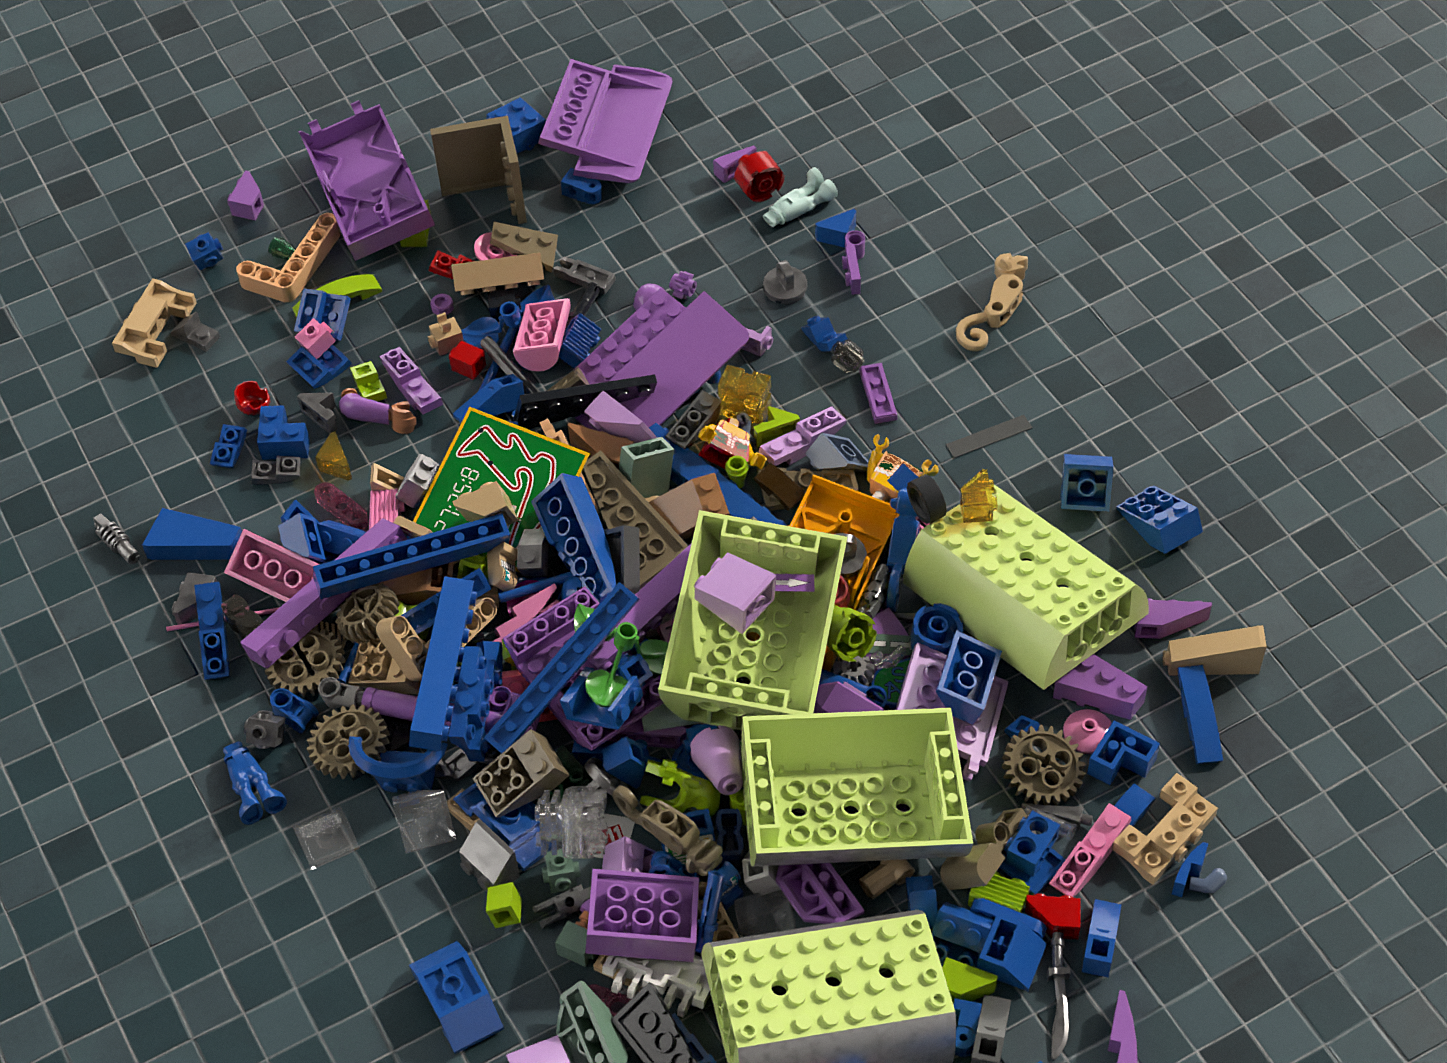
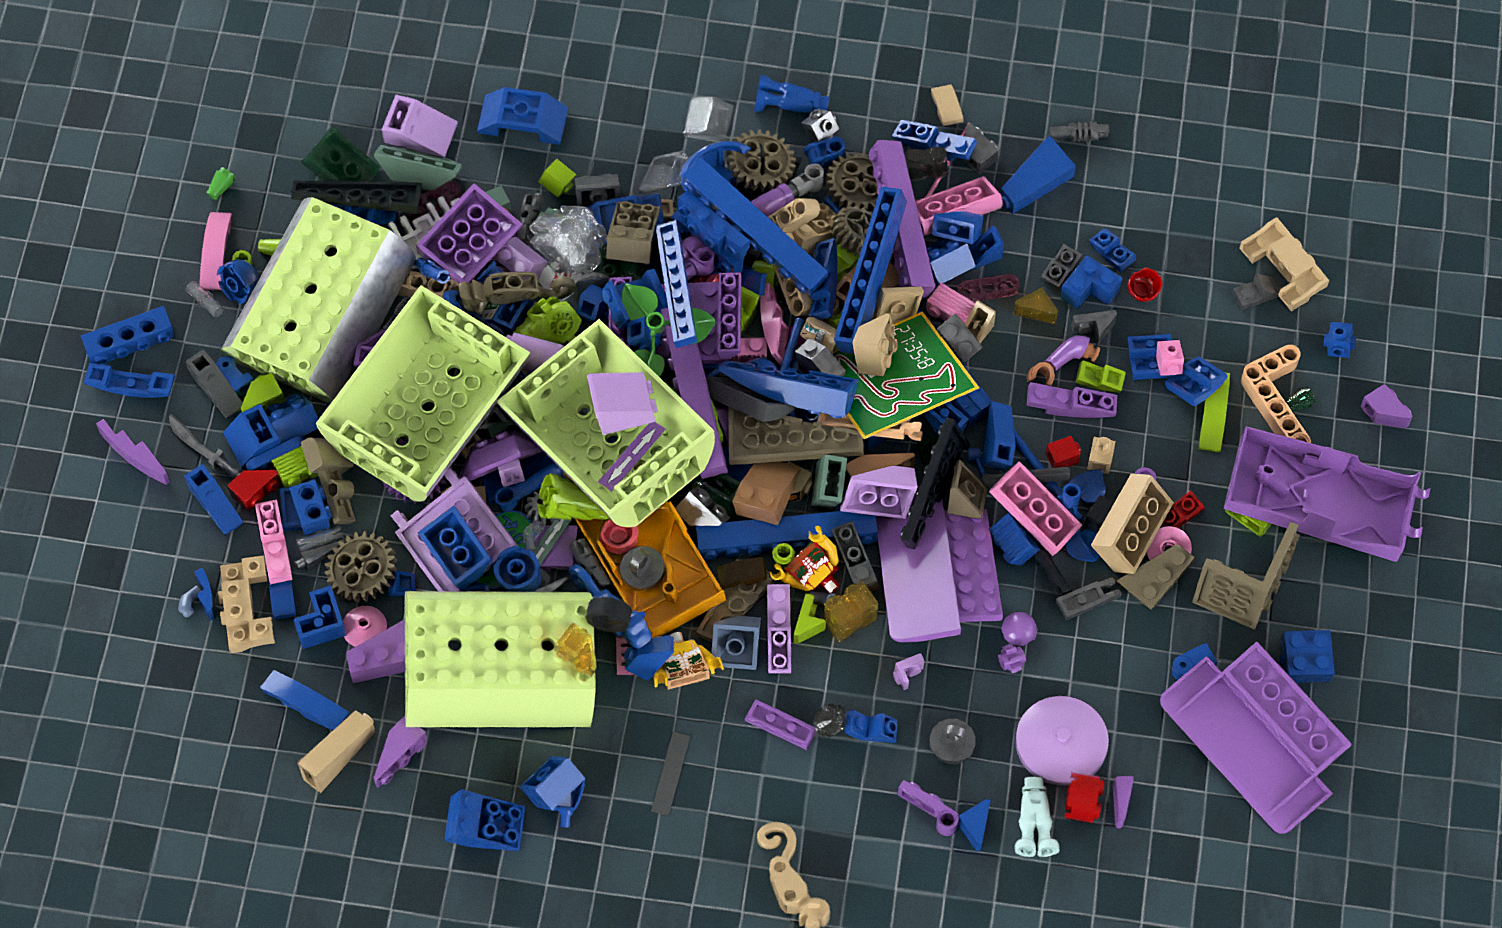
camera: 125 degrees right, 10 degrees up
none -> tan slope [931,84,964,126]
none -> lavender dish [1016,696,1109,786]

